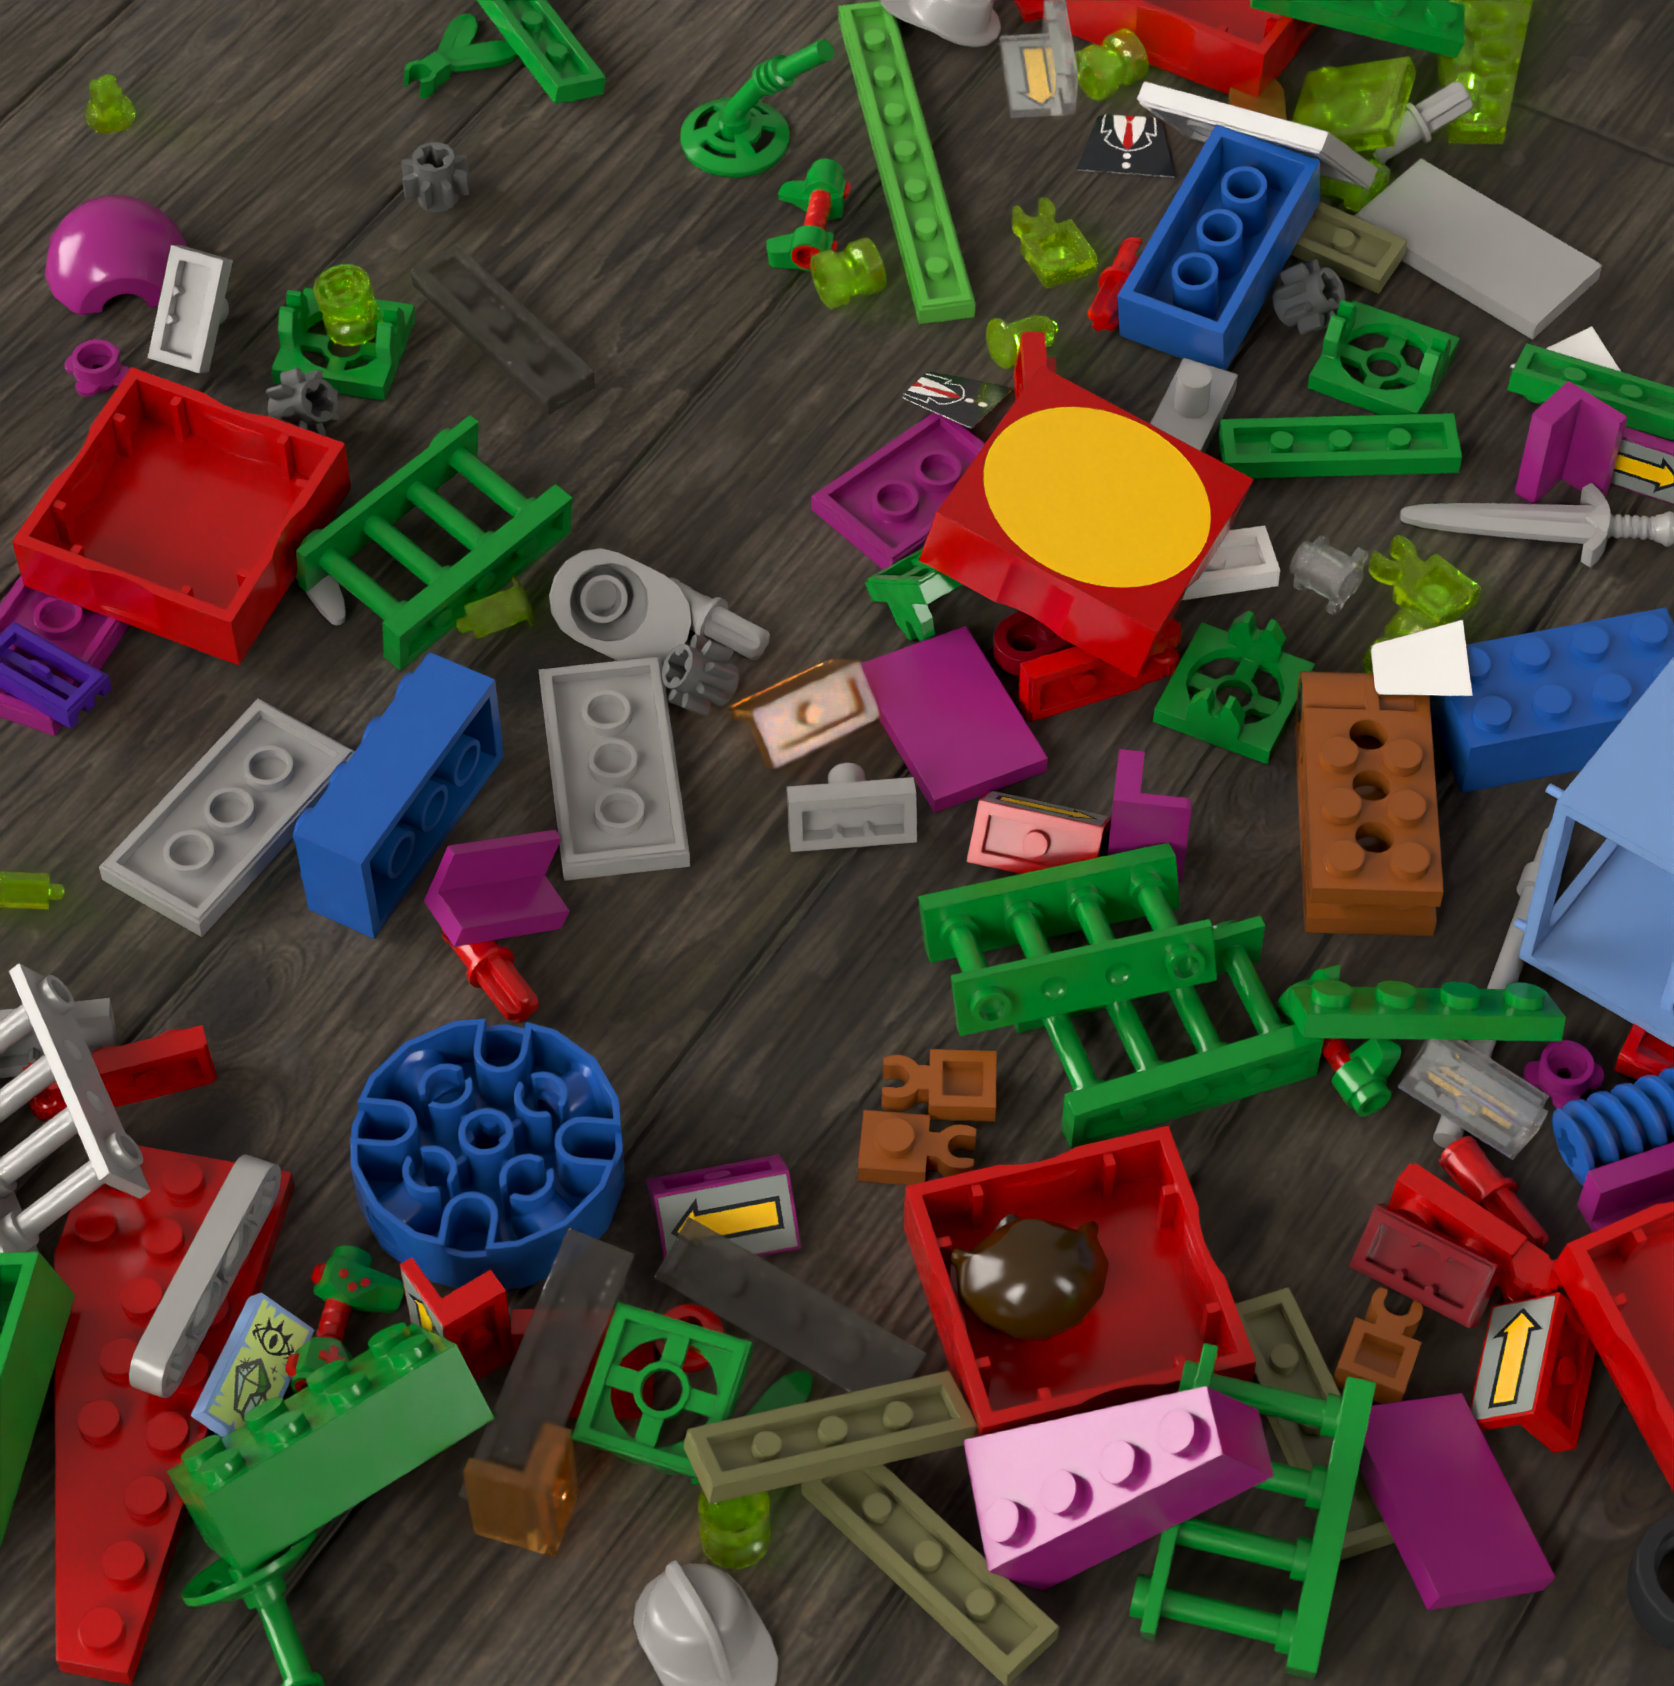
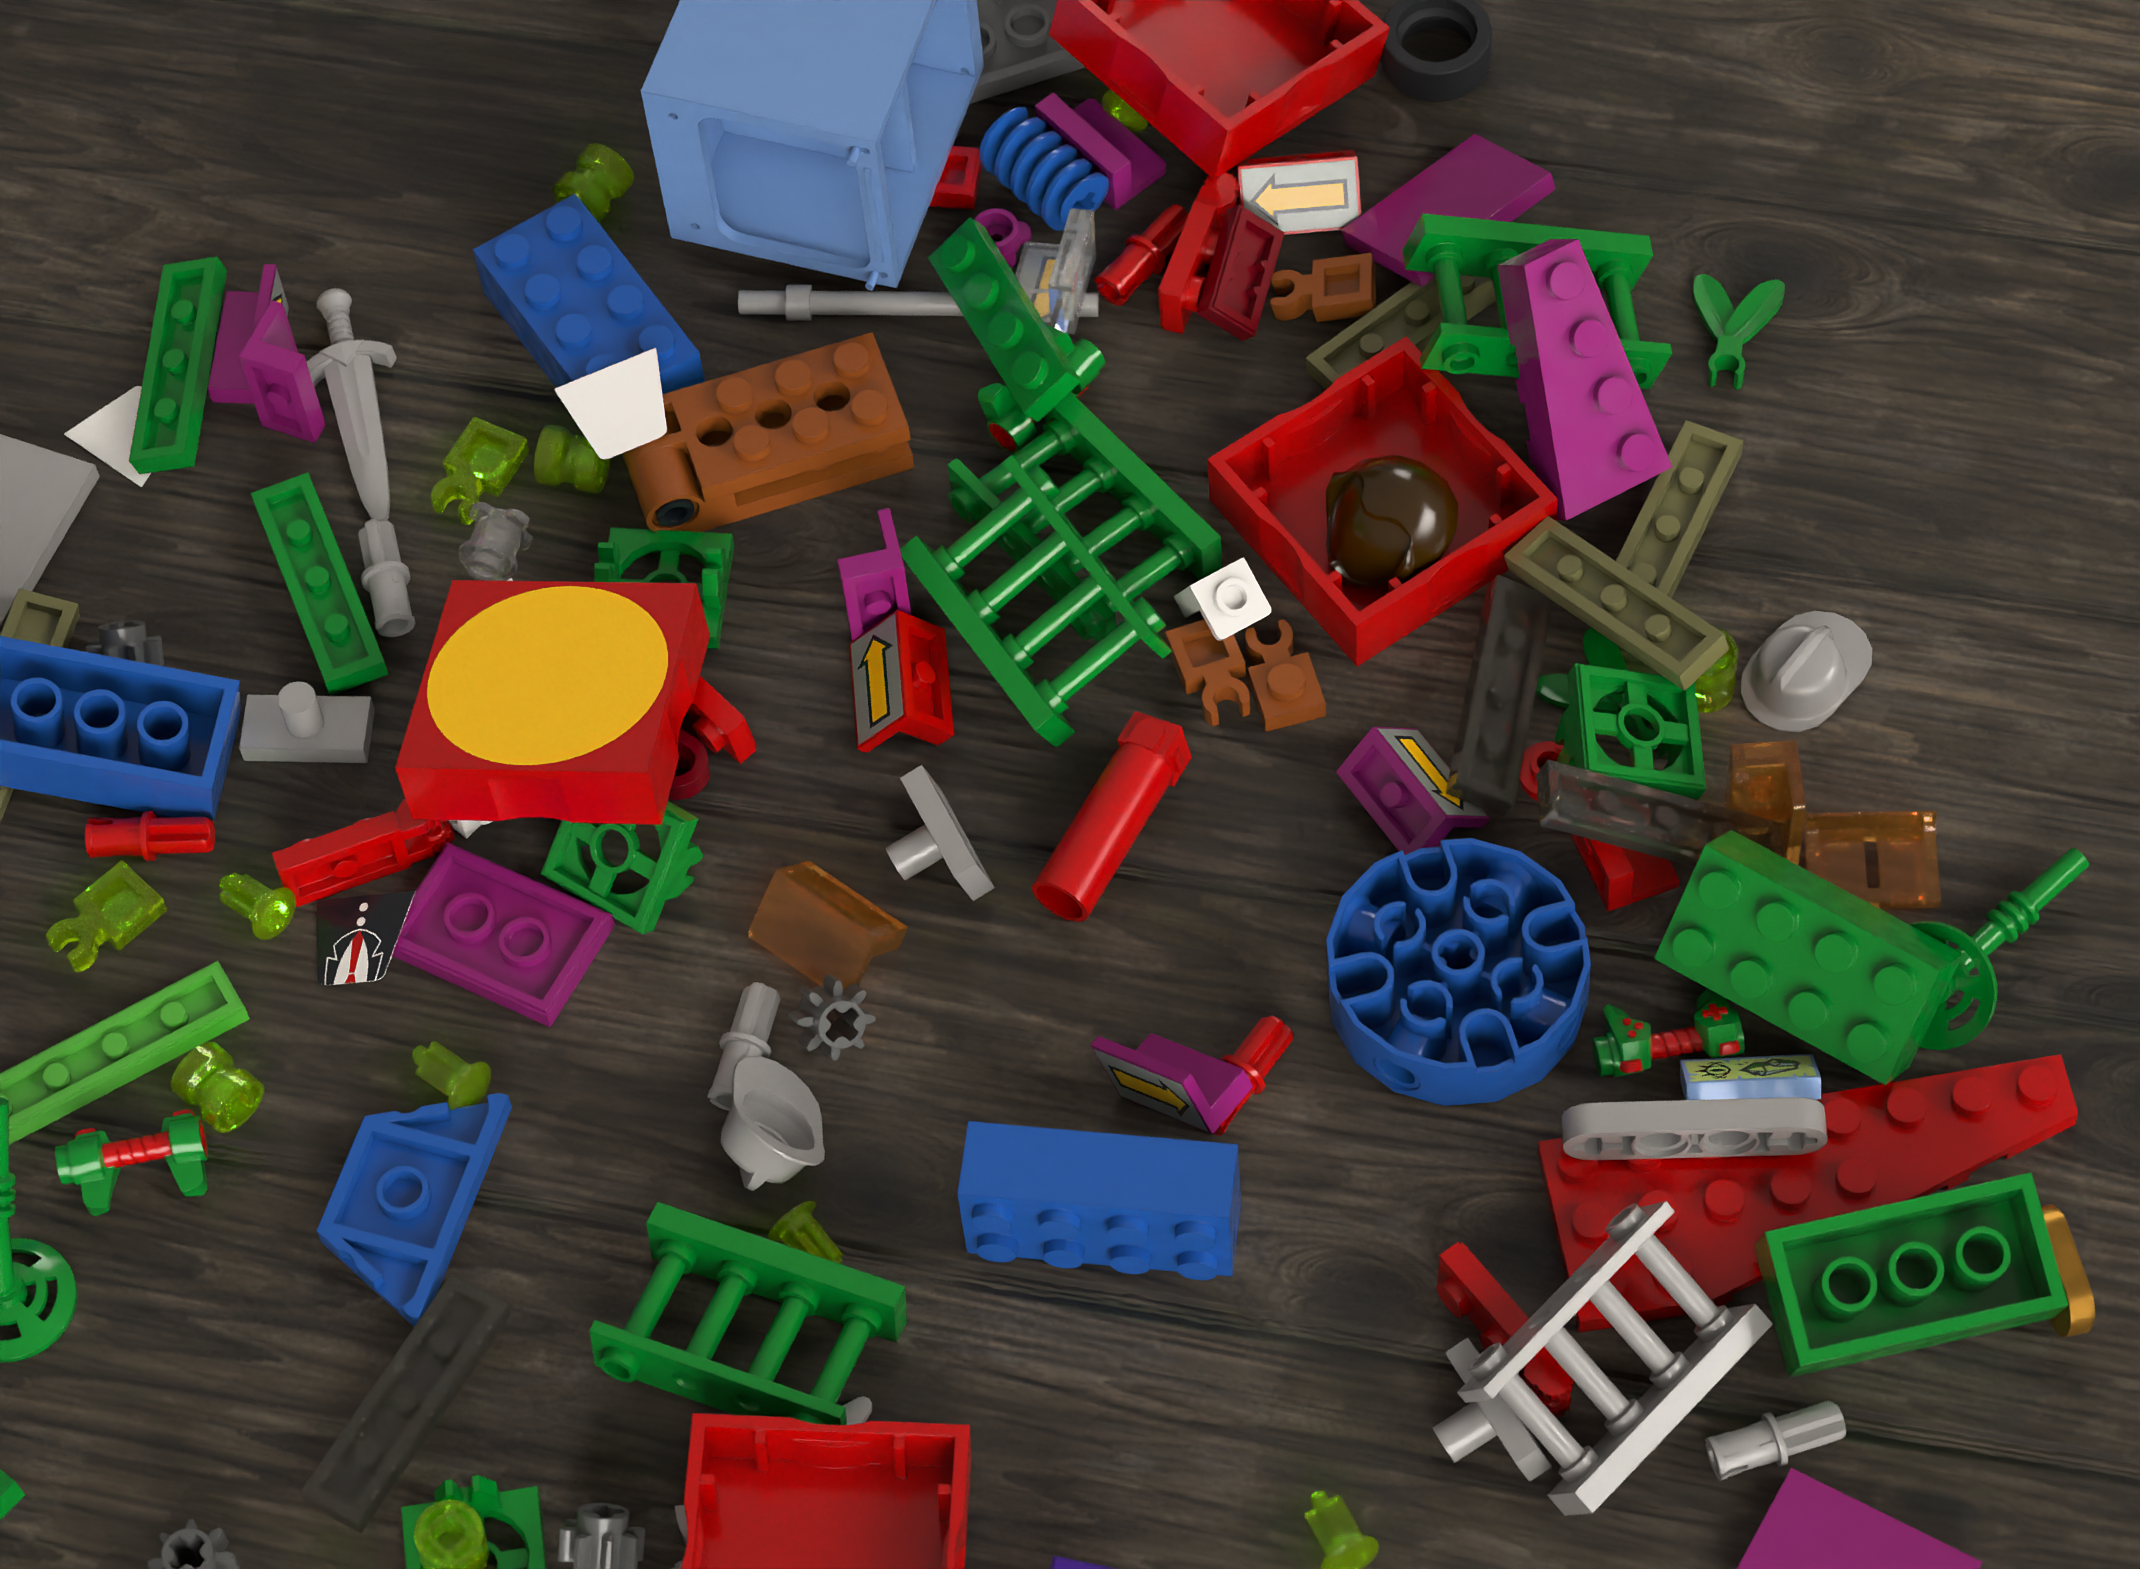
camera: 105 degrees left, 5 degrees up
light grey tile [99,699,355,937] -> none
red panel [400,1257,514,1381] -> none
light grey tile [539,656,690,881] -> none
magenta tile [855,626,1048,813] -> none
green piece [1307,300,1460,415] -> none
none -> blue wing [317,1093,512,1329]
none -> light grey axle [358,519,415,637]
none -> clear neon green piece [412,1041,491,1110]
none -> red piece [1032,711,1192,922]
none -> white bracket [1174,557,1271,641]
none -> clear orange piece [1803,811,1941,909]

